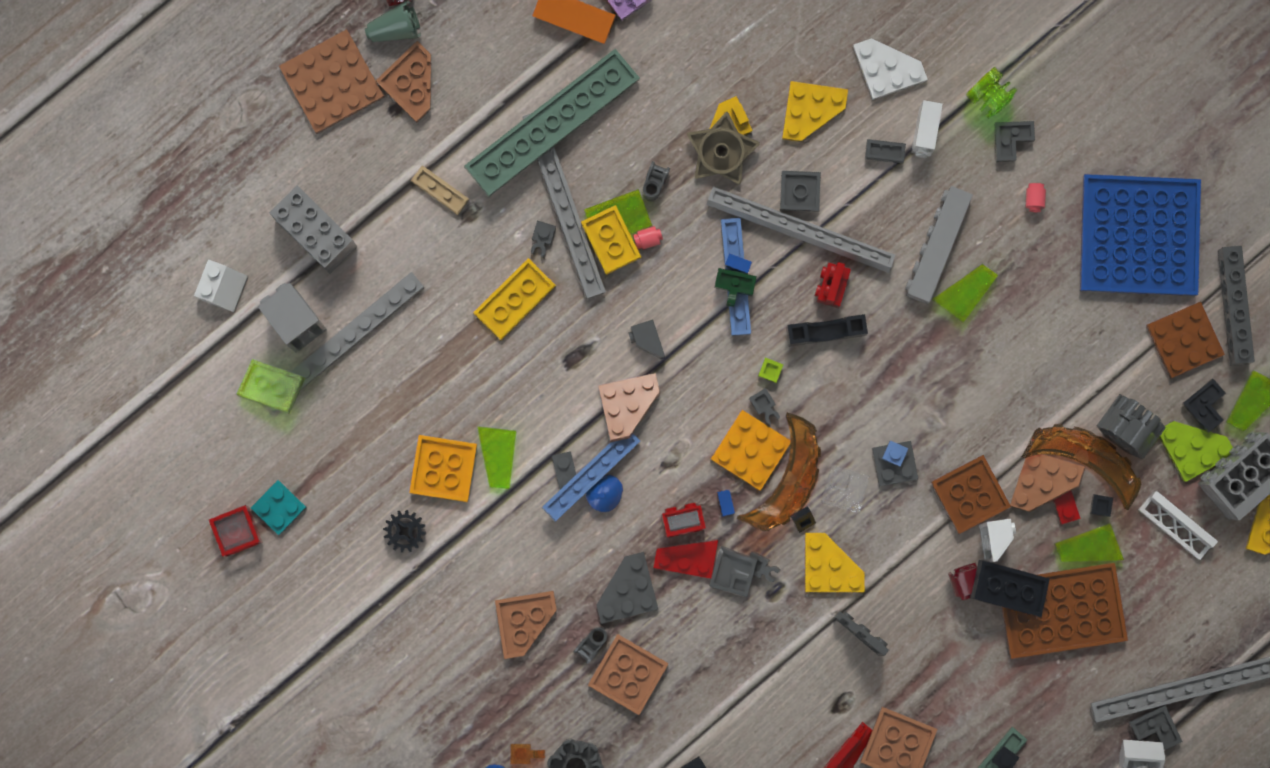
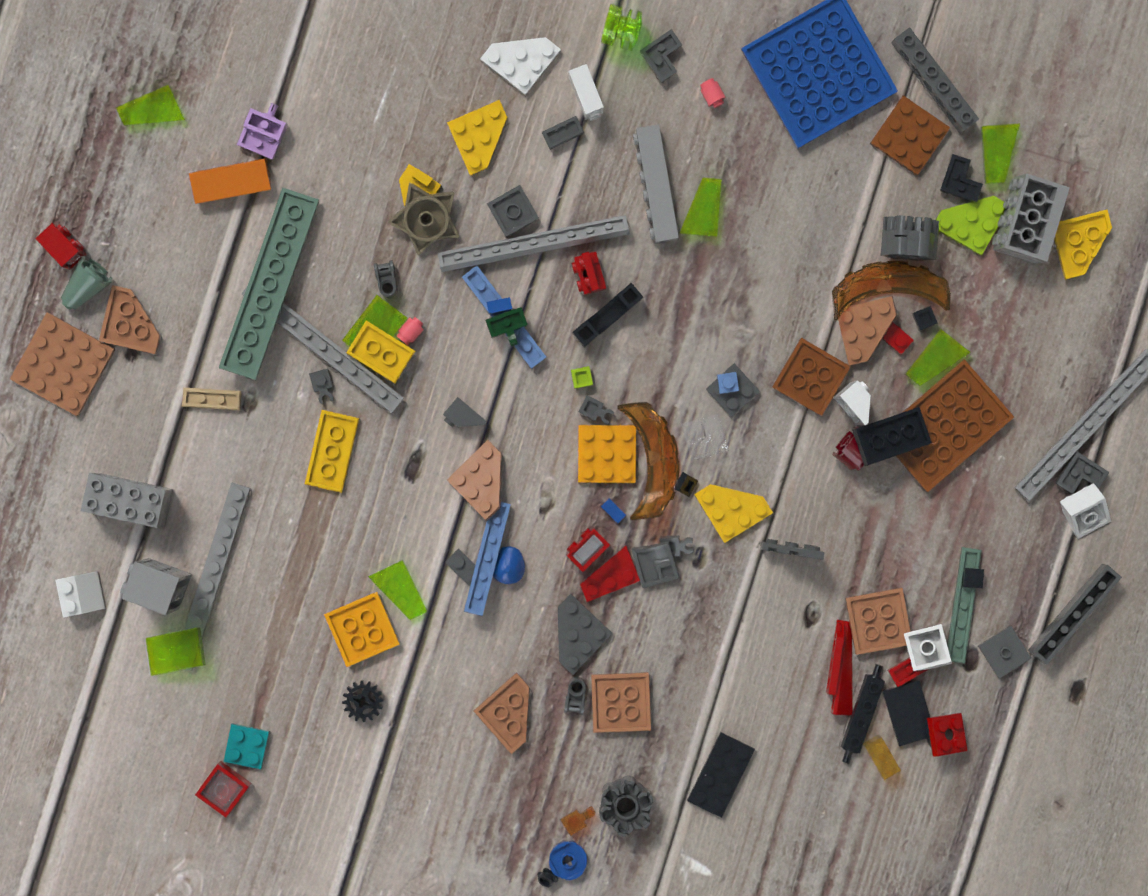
camera: 30 degrees left, 5 degrees up
white fence [1138,491,1218,560] -> none

